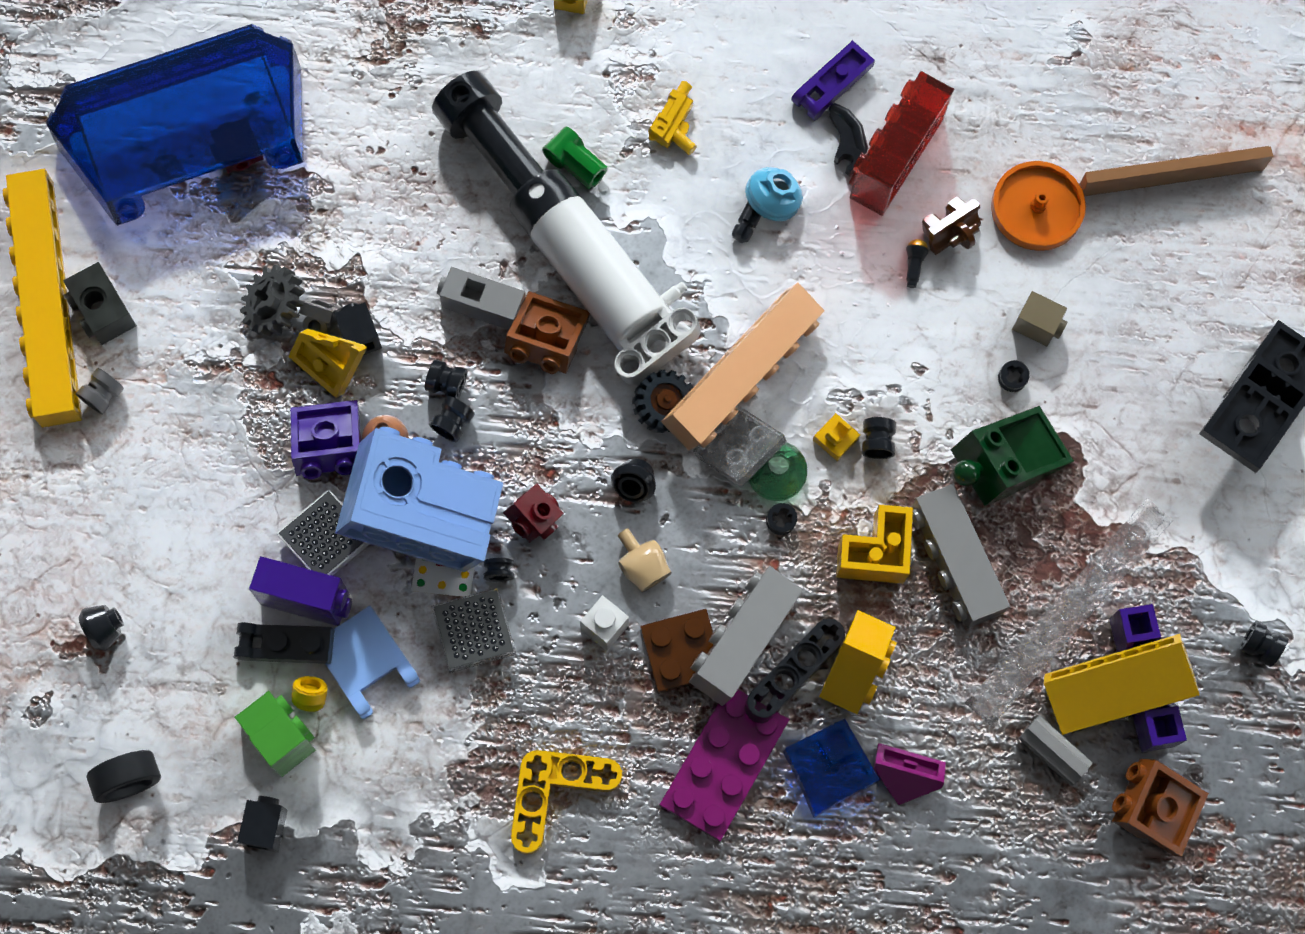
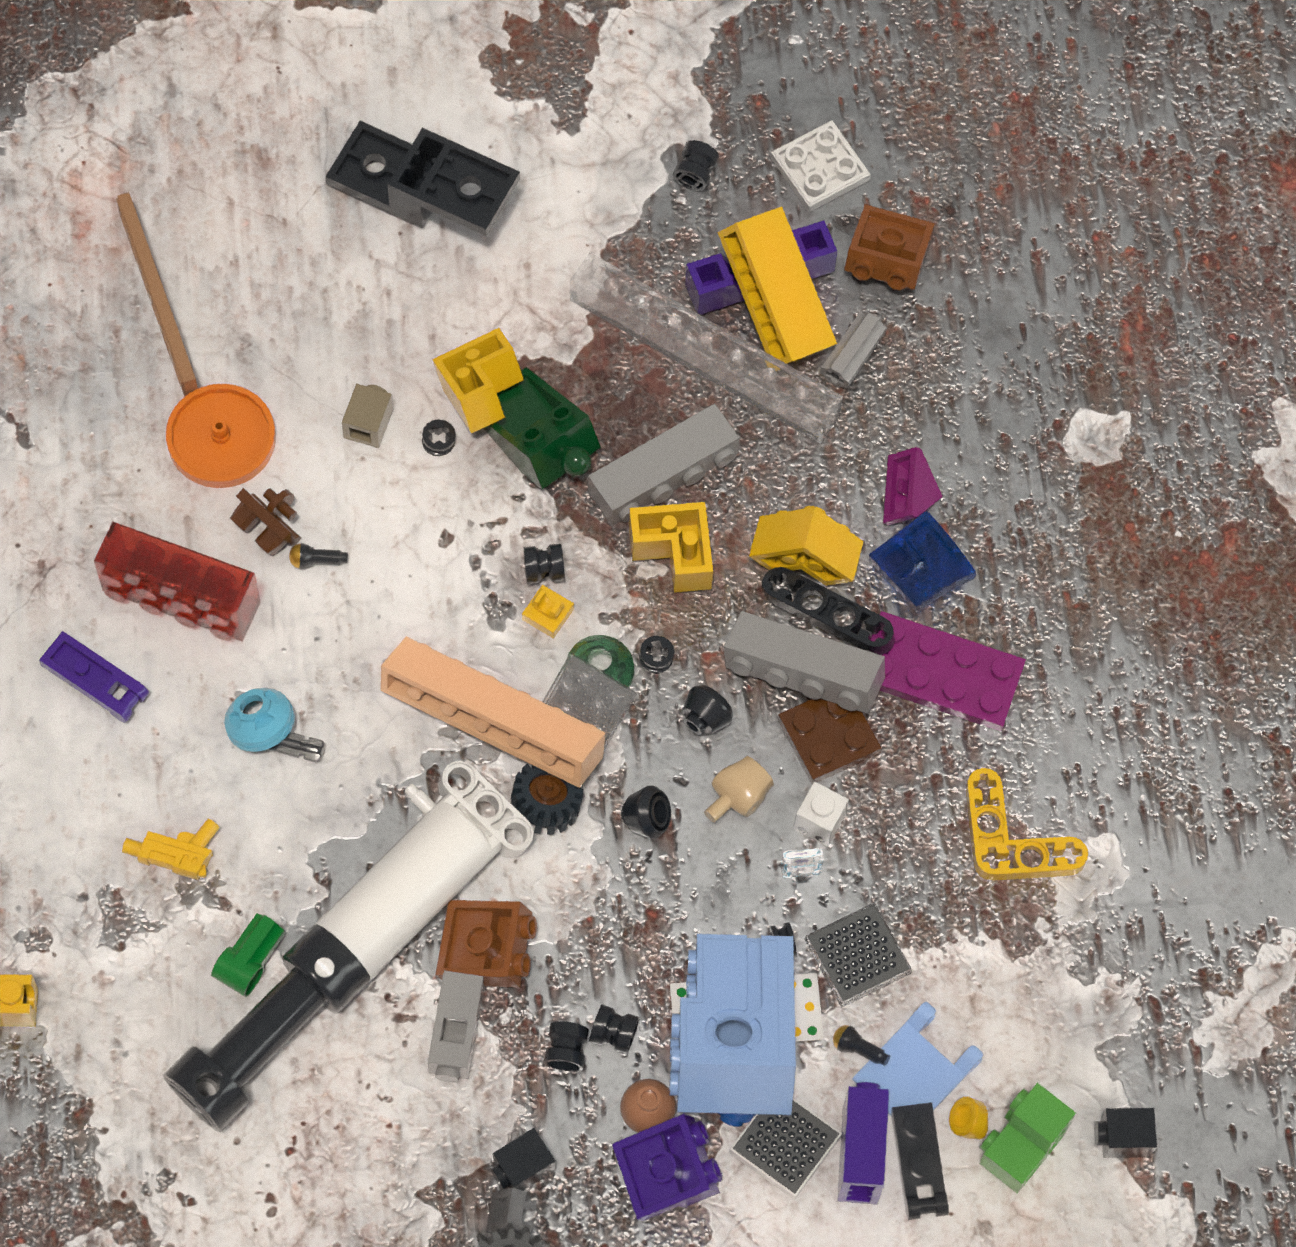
camera: 100 degrees left, 5 degrees down
yellow wing [288,329,367,398] -> none
dark red brick [503,483,564,543] -> none
black piece [829,103,869,177] -> none
none -> yellow brick [432,328,524,434]
none -> black cone [682,685,732,735]
none -> white tile [771,120,871,213]
none -> clear tile [781,848,824,878]
none -> black piece [833,1025,890,1066]

